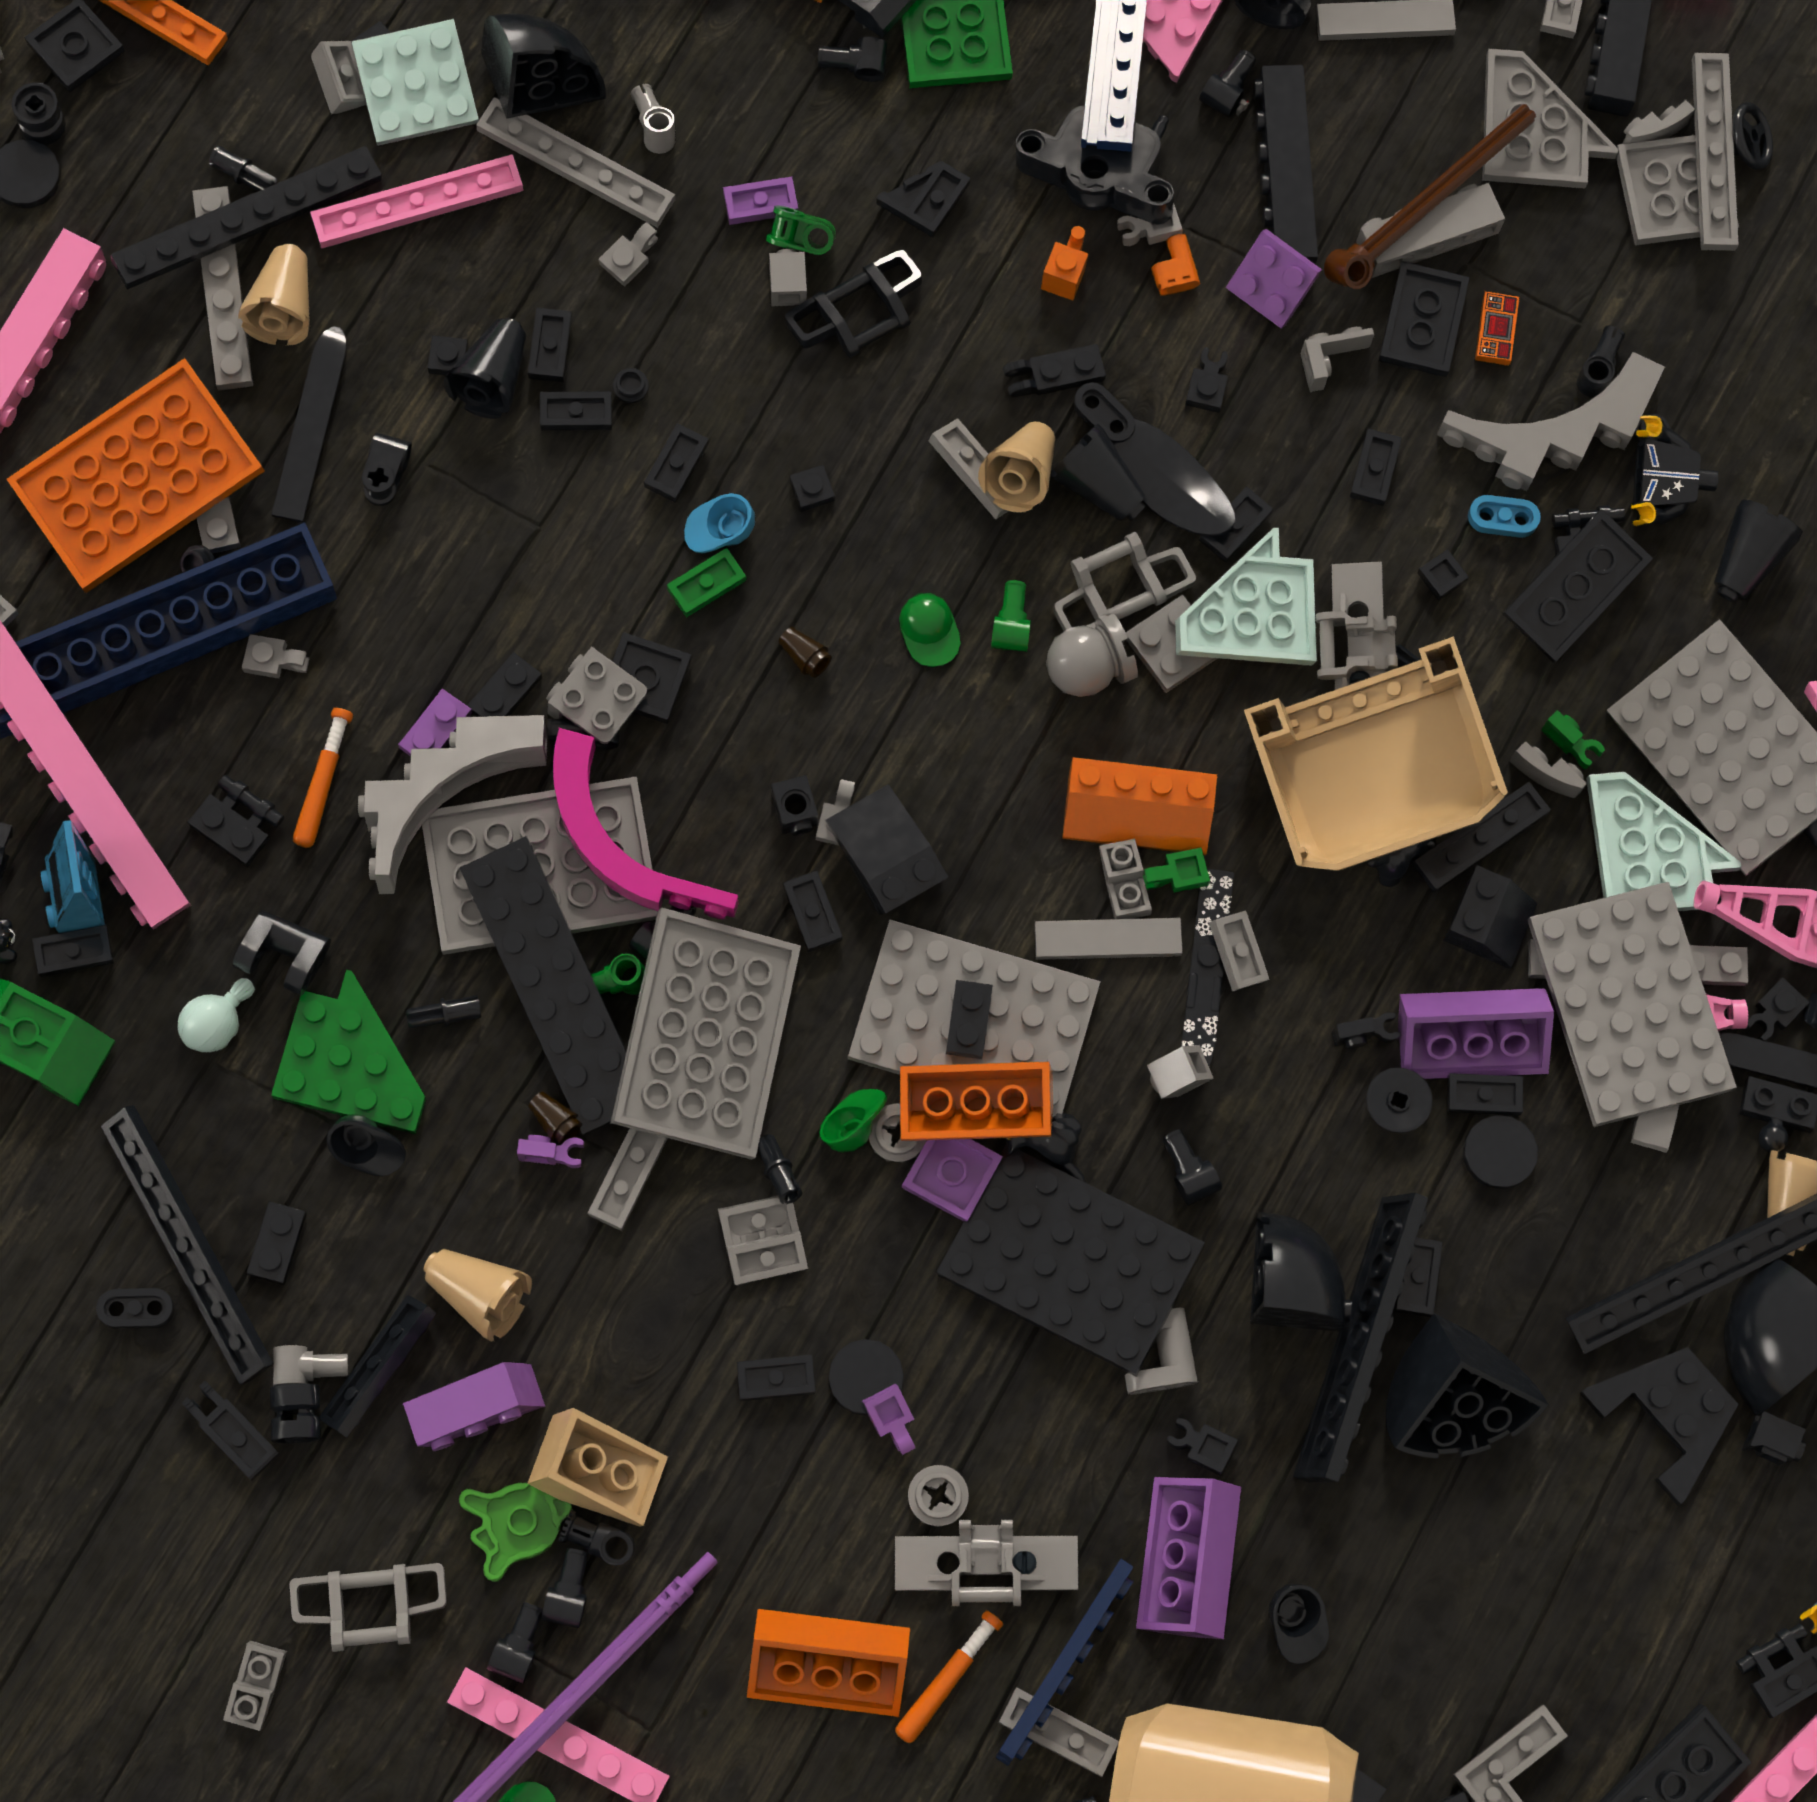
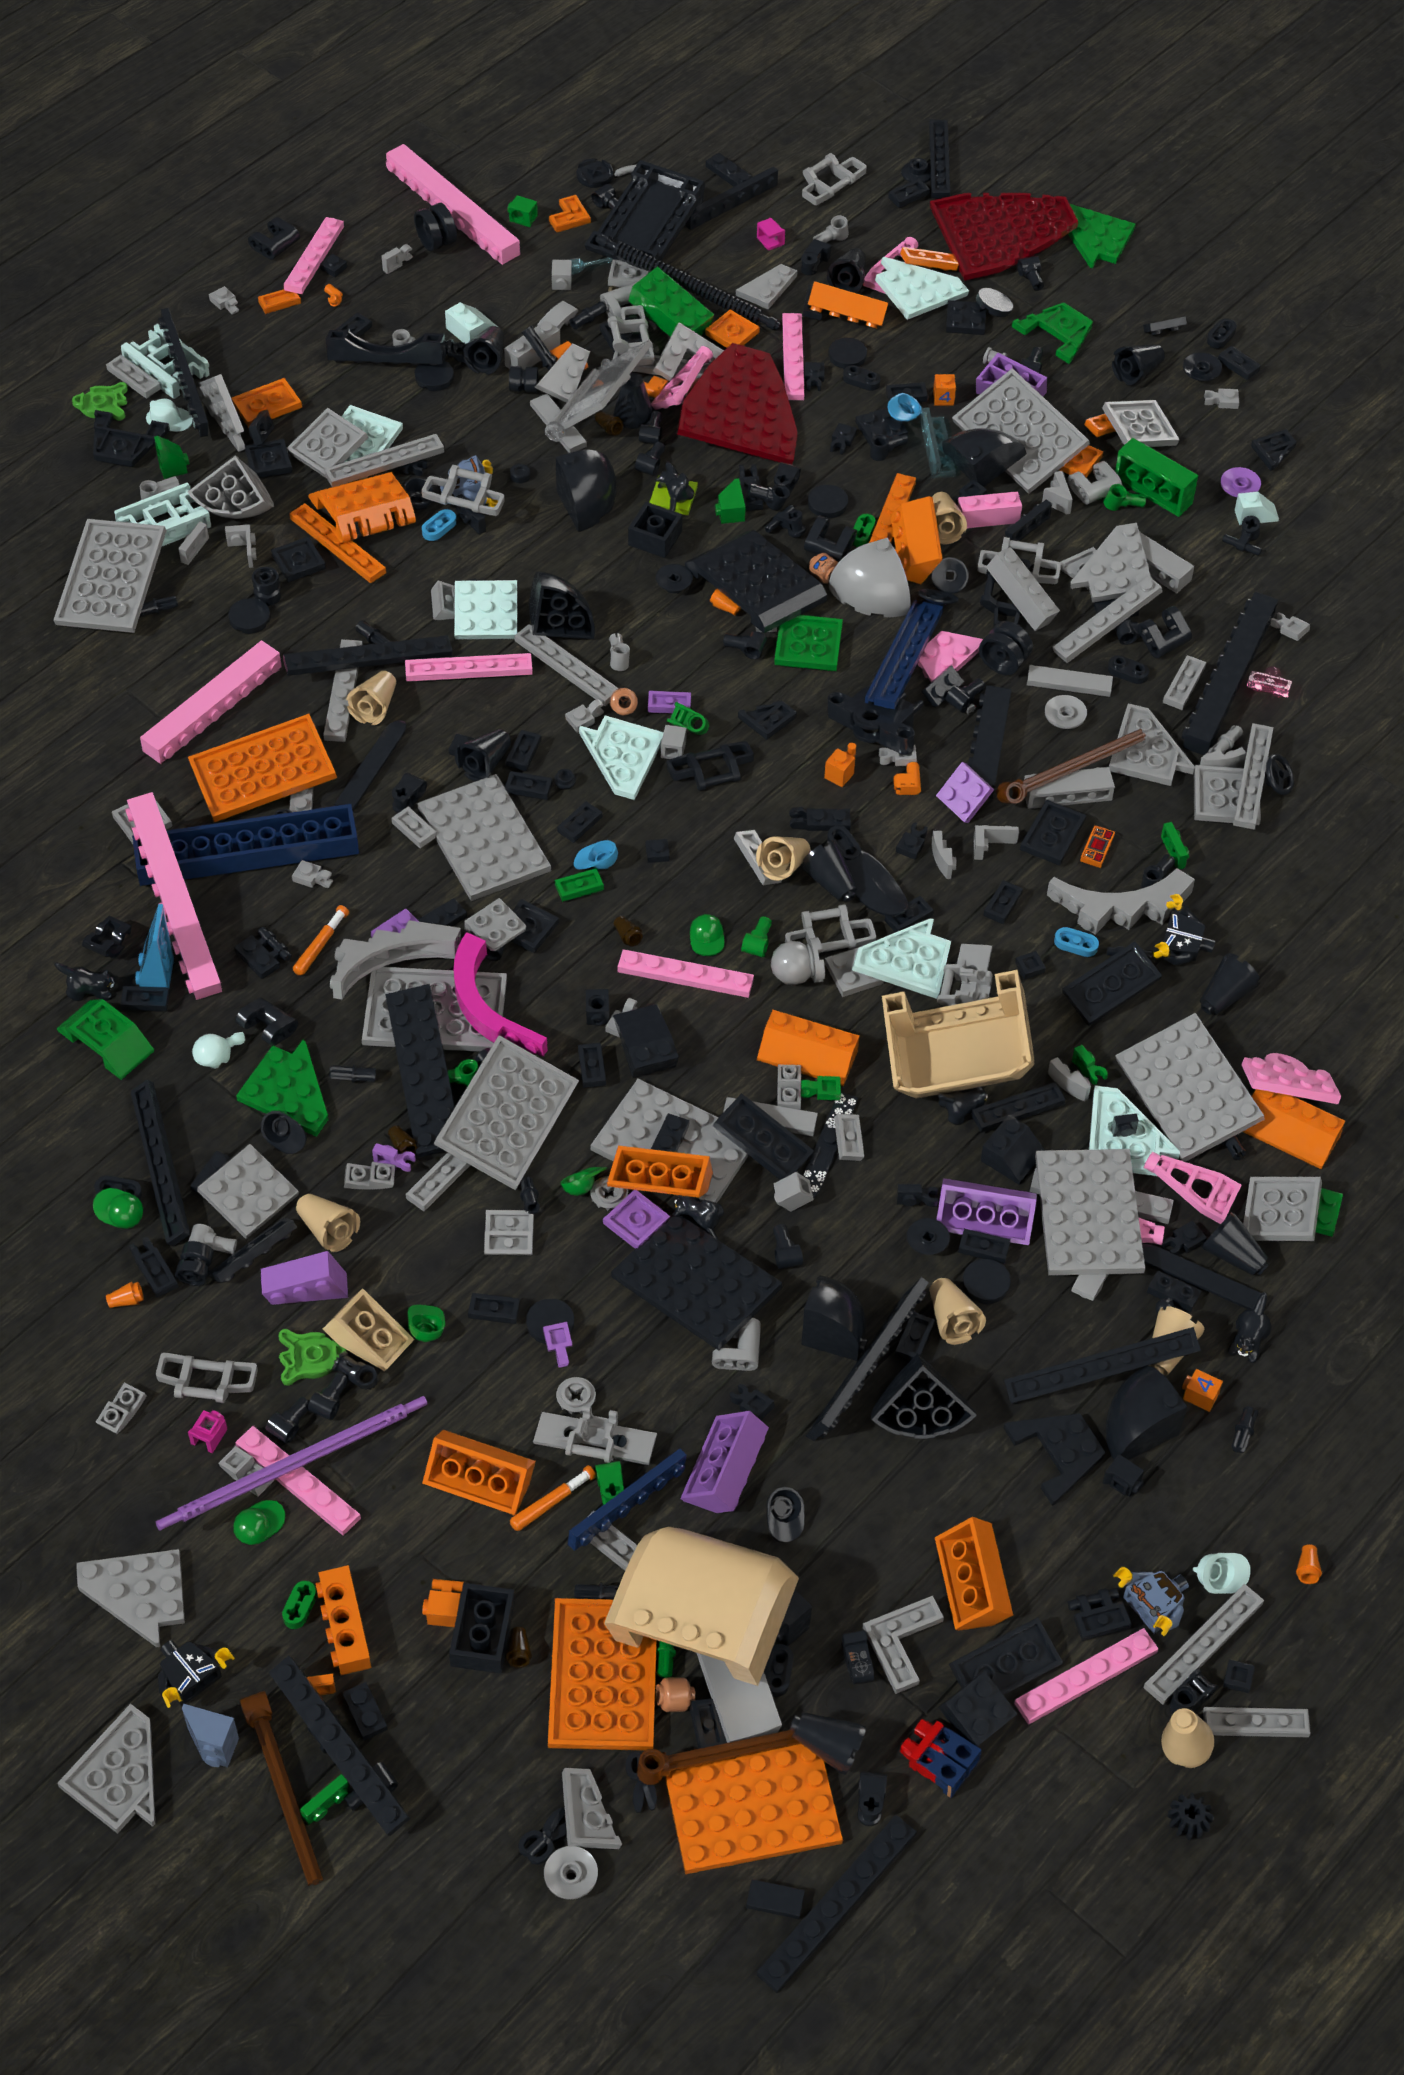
camera: 20 degrees right, 20 degrees down
none -> green cap [93,1188,143,1229]
none -> orange cone [106,1282,144,1308]
none -> dark pink window [188,1410,227,1453]
none -> light grey plate [197,1144,299,1239]
none -> light grey slope [219,1446,275,1497]
none -> light grey slope [344,1162,395,1189]
none -> light grey plate [392,807,436,848]
none -> green cap [408,1305,445,1342]
none -> light grey plate [418,774,551,901]
none -> light aqua wing [579,716,664,800]
none -> green piece [595,1461,624,1505]
none -> nougat head [610,687,638,715]
none -> bright pink plate [618,949,754,998]
none -> black plate [713,1093,814,1180]
none -> black plate [922,665,964,707]
none -> tan cone [929,1278,986,1345]
none -> light grey slope [932,831,956,879]
none -> orange slope [935,1517,1013,1631]
none -> light grey dish [1045,695,1087,729]
none -> black plate [1111,1113,1139,1137]
none -> green plate [1161,822,1189,869]
none -> light grey pin [1209,725,1243,754]

